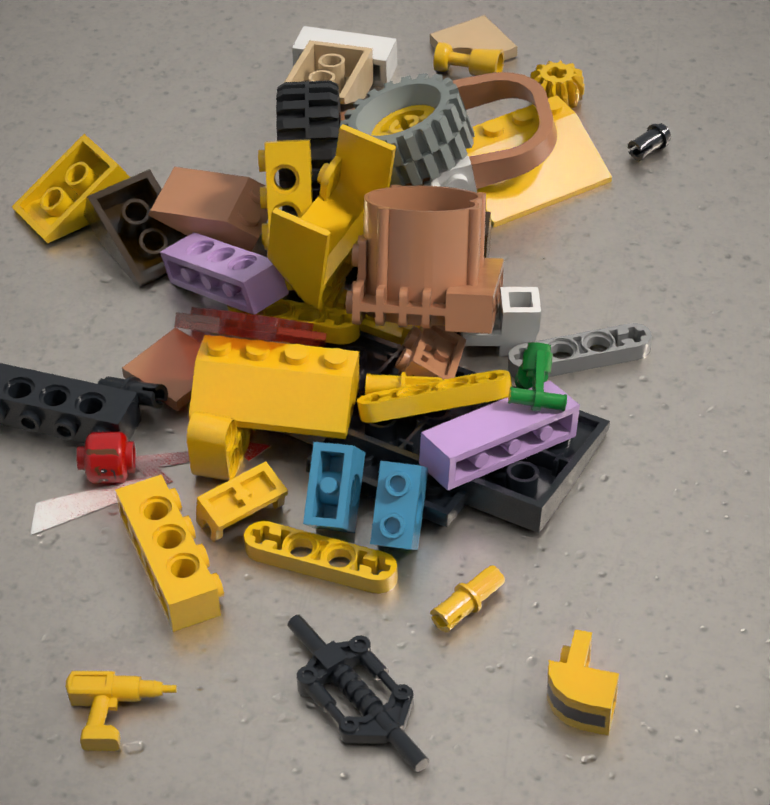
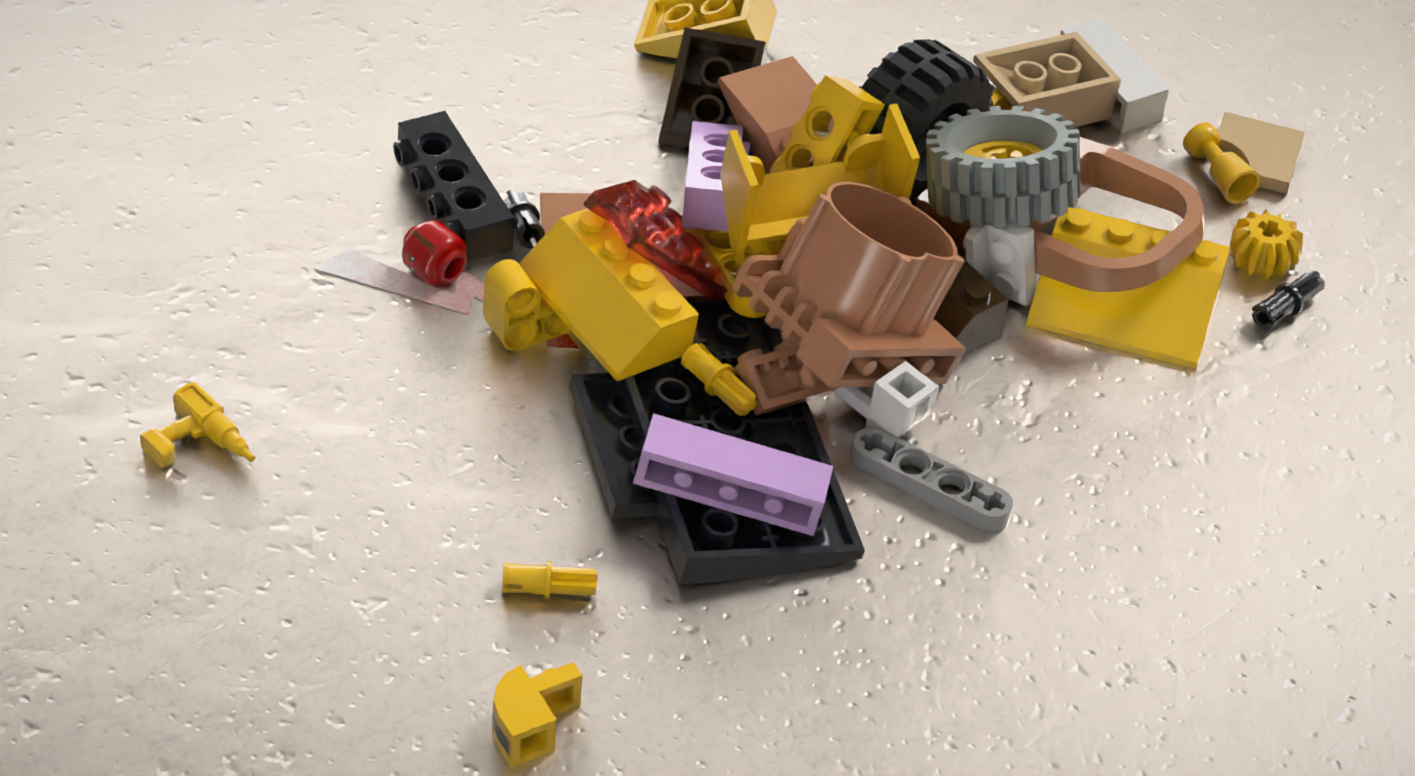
camera: 40 degrees right, 0 degrees up
yellow brick [115,474,224,632] -> none
yellow hinge [196,461,288,542] -> none
yellow beam [244,521,398,594] -> none
black bar [288,615,430,772] -> none
dark azure brick [303,442,365,533] -> none
yellow beam [357,370,512,423] -> none
dark azure brick [370,461,428,550] -> none
green pin [508,342,567,411] -> none
black pin [627,123,671,161] -> none
none -> black axle [1252,270,1325,330]

